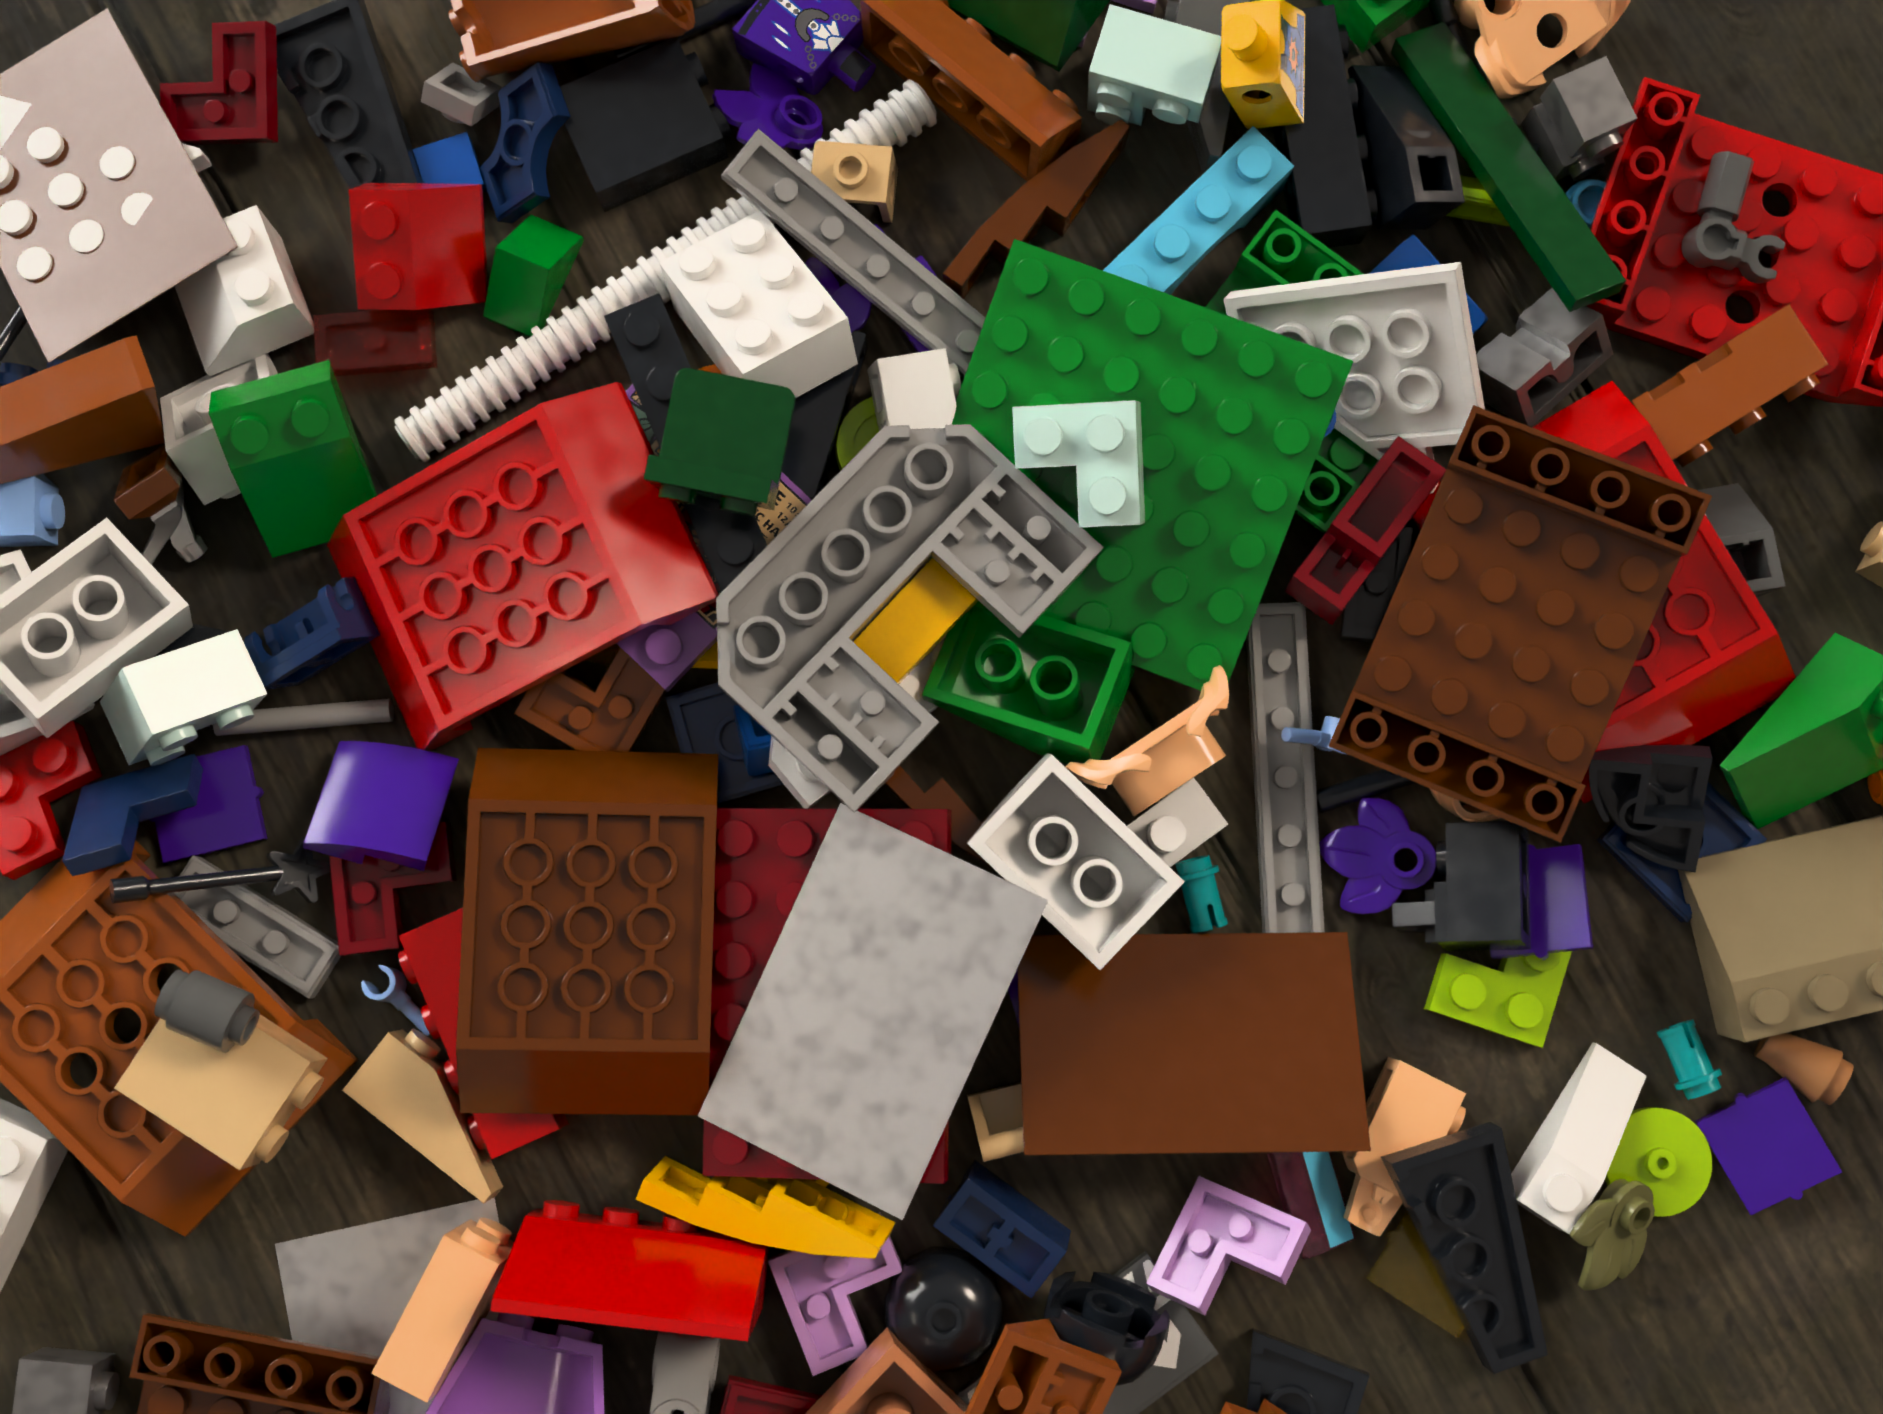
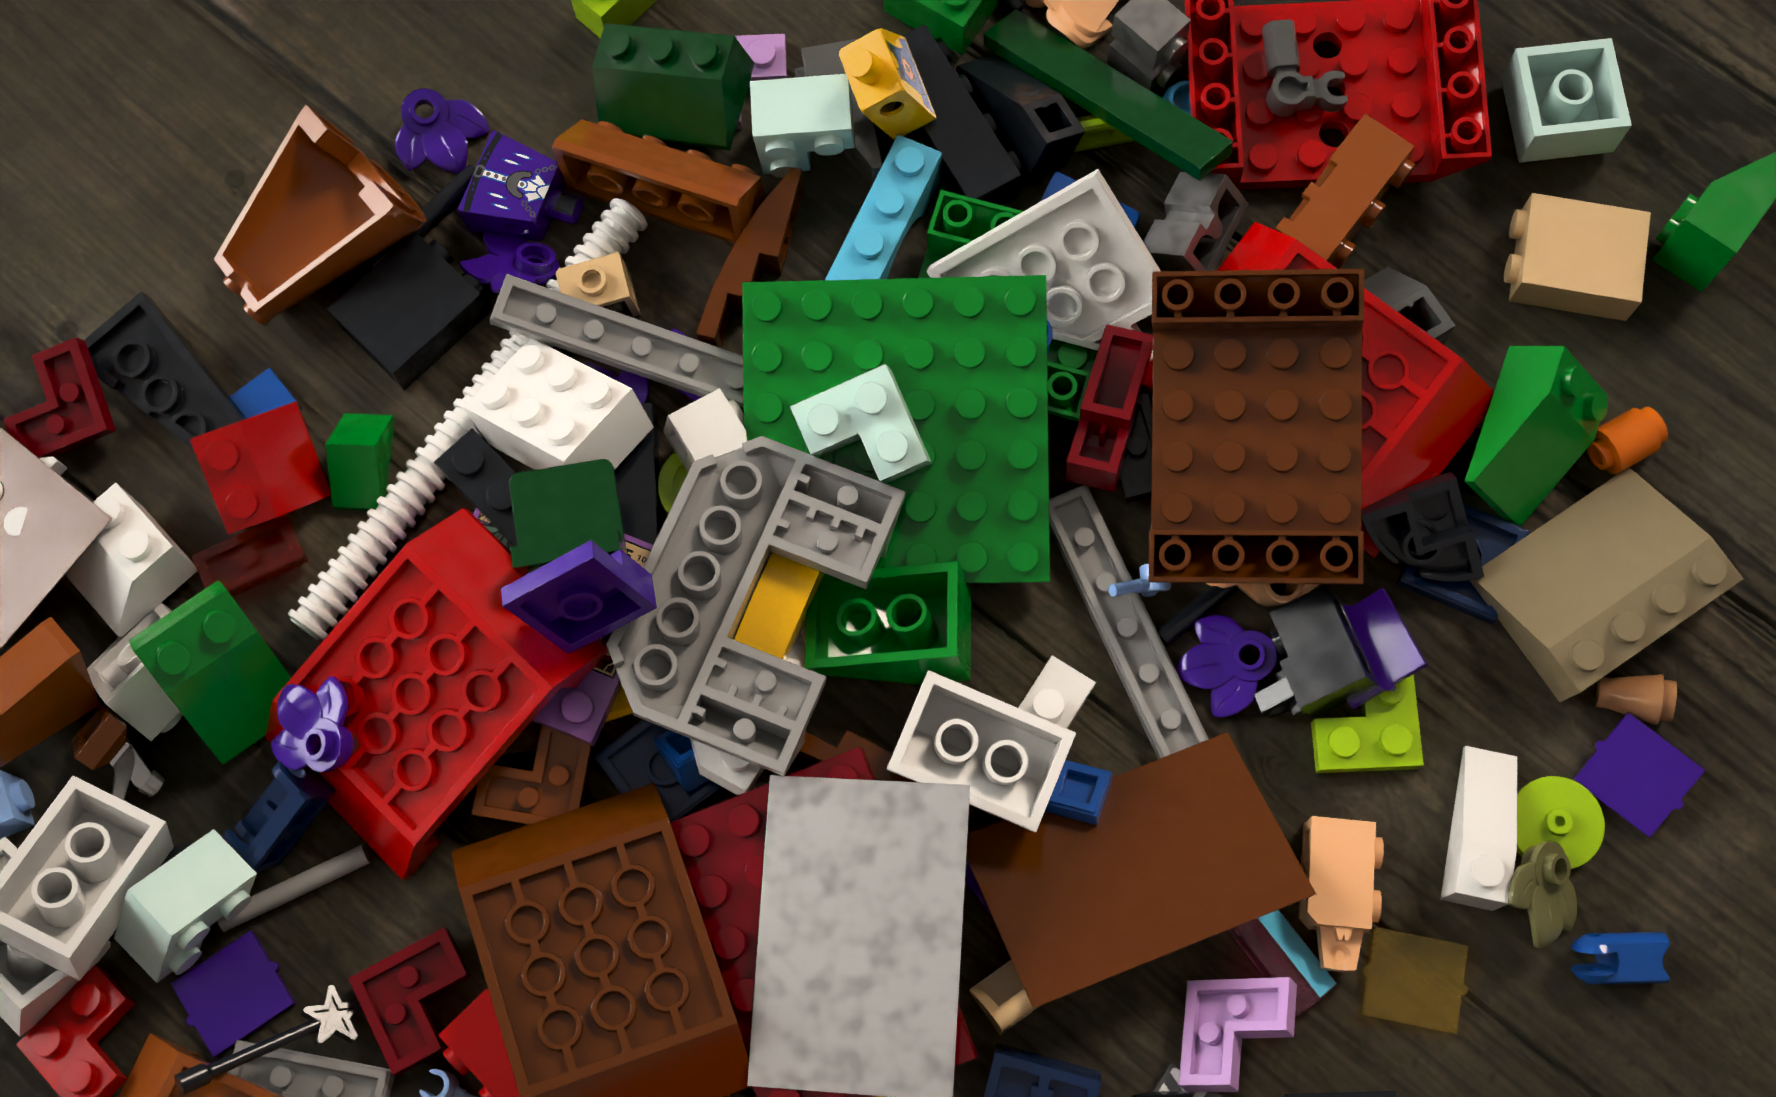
camera: 15 degrees left, 10 degrees down
dark blue tile [62,754,203,876] -> none
dark purple slope [303,741,459,871] -> none
light grey plate [421,62,502,126] -> none
dark blue tile [480,62,571,223] -> none
light nougat piece [1066,665,1229,816] -> none
teal pin [1175,855,1228,933] -> none
black wing [1381,1122,1548,1374] -> none
teal pin [1656,1019,1722,1100] -> none
none -> dark purple plate [271,676,353,772]
none -> dark purple plate [501,540,657,654]
none -> blue tile [1046,760,1113,825]
none -> blue piece [1570,932,1670,985]

